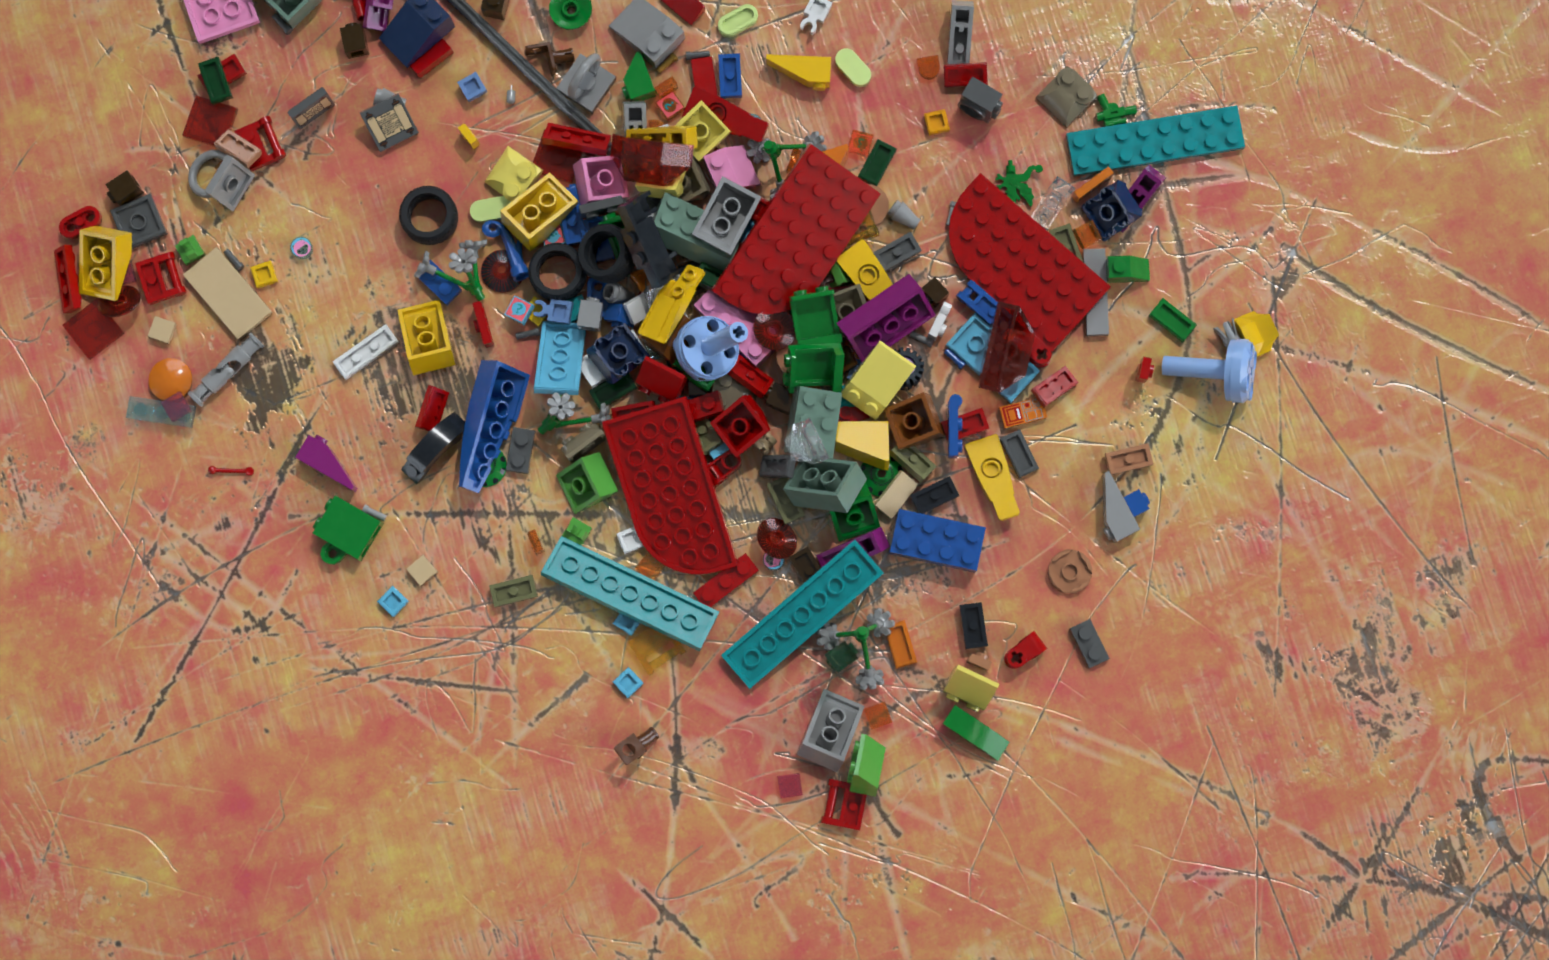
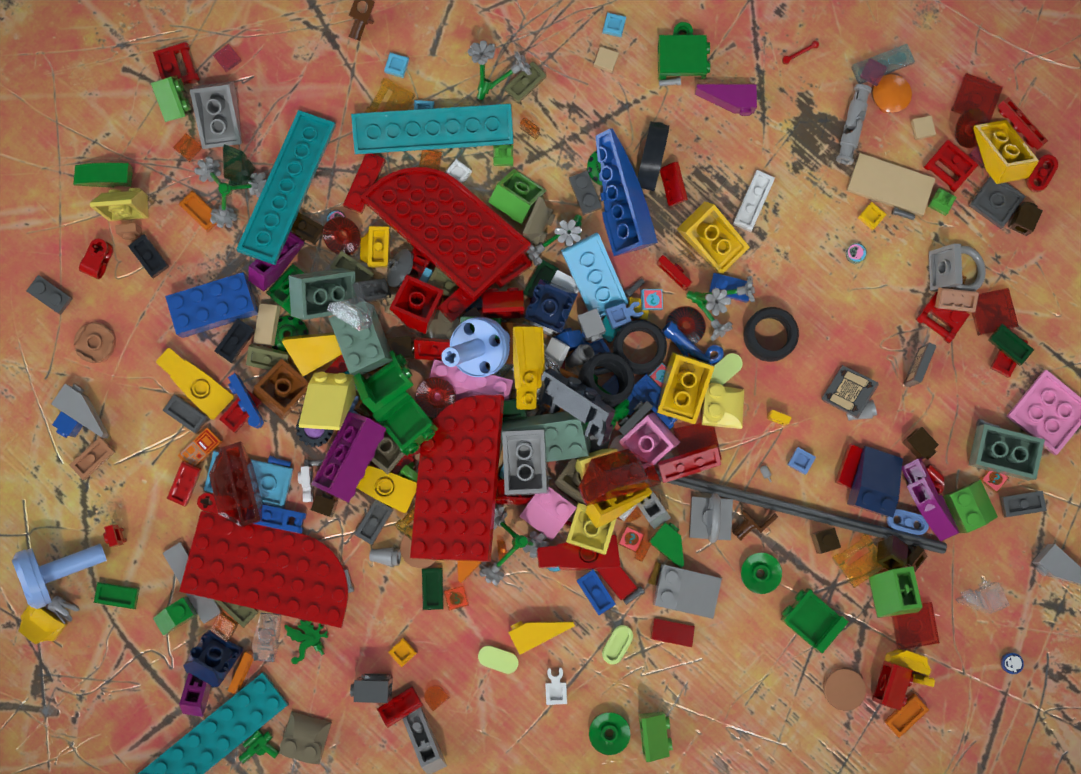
camera: 145 degrees right, 0 degrees up
none -> yellow slope [360,226,390,268]
none -> dark grey dish [386,249,413,287]
none -> light grey plant [468,41,532,100]

